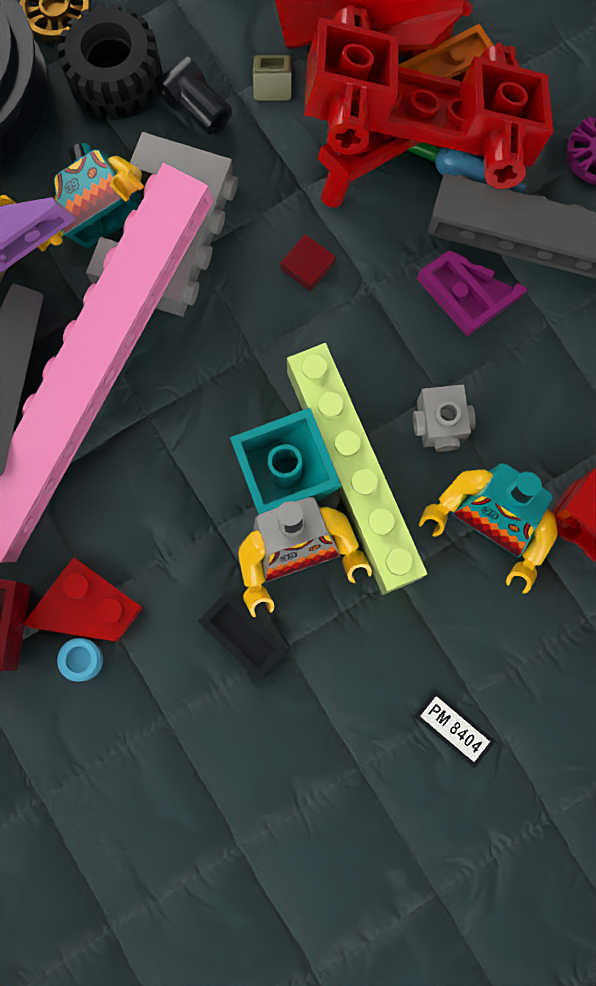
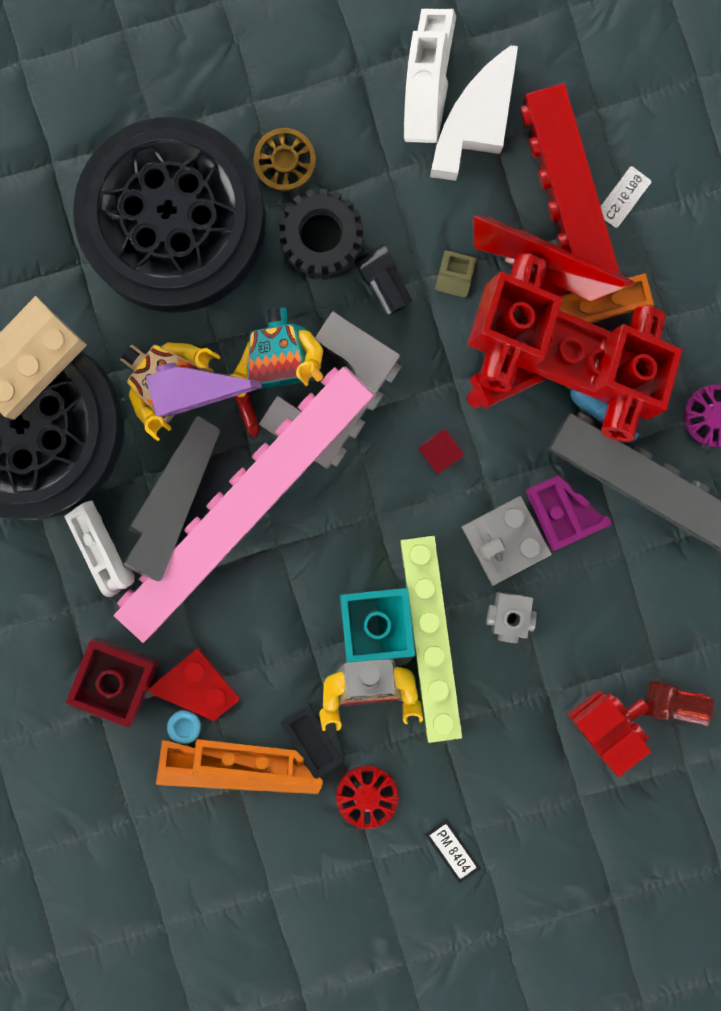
camera: 20 degrees right, 10 degrees up
torso [419,463,558,594] -> none
none -> orange wedge [156,739,323,794]
none -> red piece [235,392,259,437]
none -> red wheel [336,765,399,829]
none -> light grey hinge [461,496,552,586]

